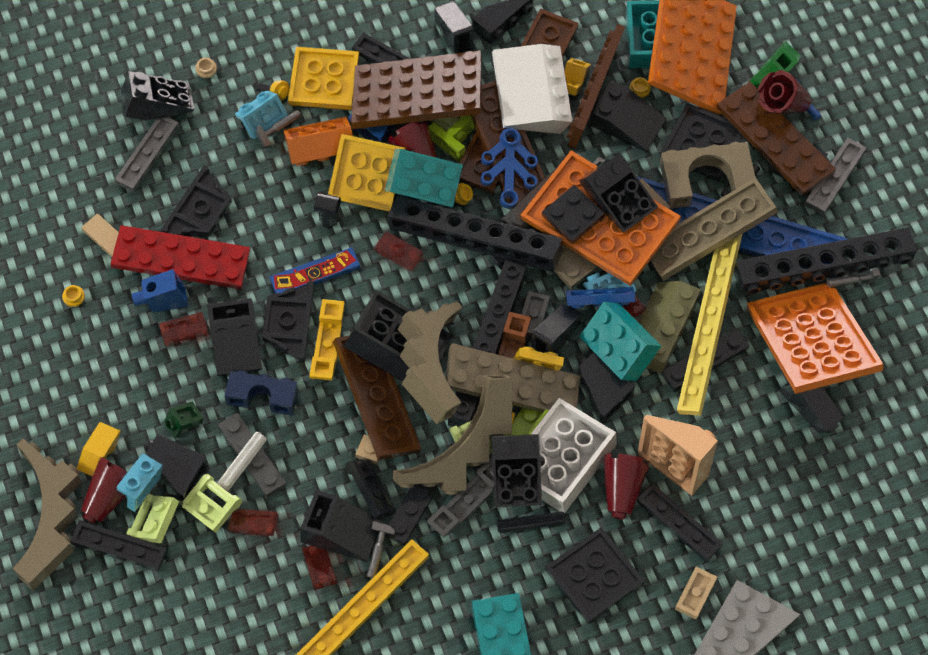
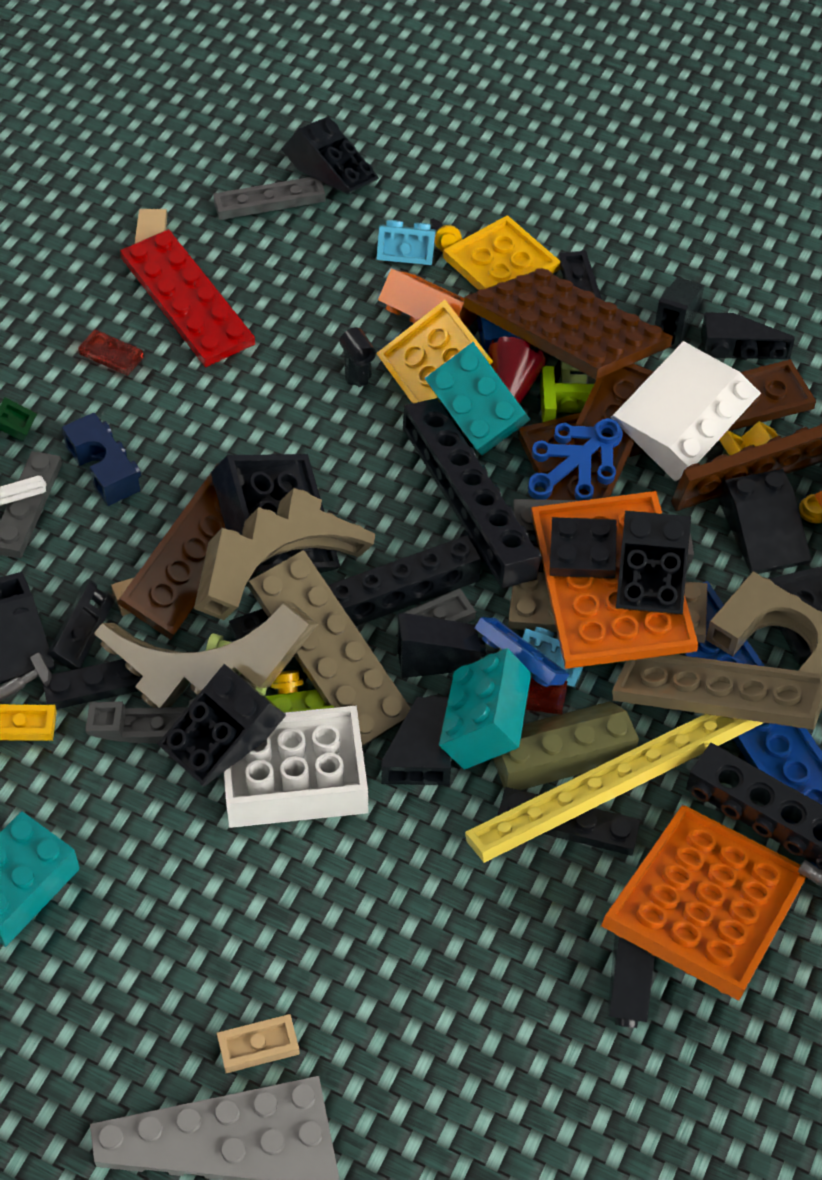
camera: 45 degrees right, 10 degrees down
yellow plate [62,285,85,307] -> none
blue torso [132,269,189,312] -> none
black wing [161,165,232,236] -> none
tan plate [195,58,217,78] -> none
black slope [207,298,262,376] -> none
flat silver piece [256,110,301,147] -> none
black wing [262,281,314,362] -> none
tile [269,247,360,293] -> none
yellow slope [309,299,345,381] -> none
clear red plate [374,231,423,272] -> none
yellow plate [455,183,473,205] -> none
black axle [497,511,566,533] -> none
dark orange slope [498,312,531,359] -> none
yellow plate [513,347,564,371] -> none
black plate [545,528,645,624] -> none
dark red cone [603,454,650,520] -> none
light nougat slope [637,415,718,496] -> none
black plate [637,483,723,563] -> none

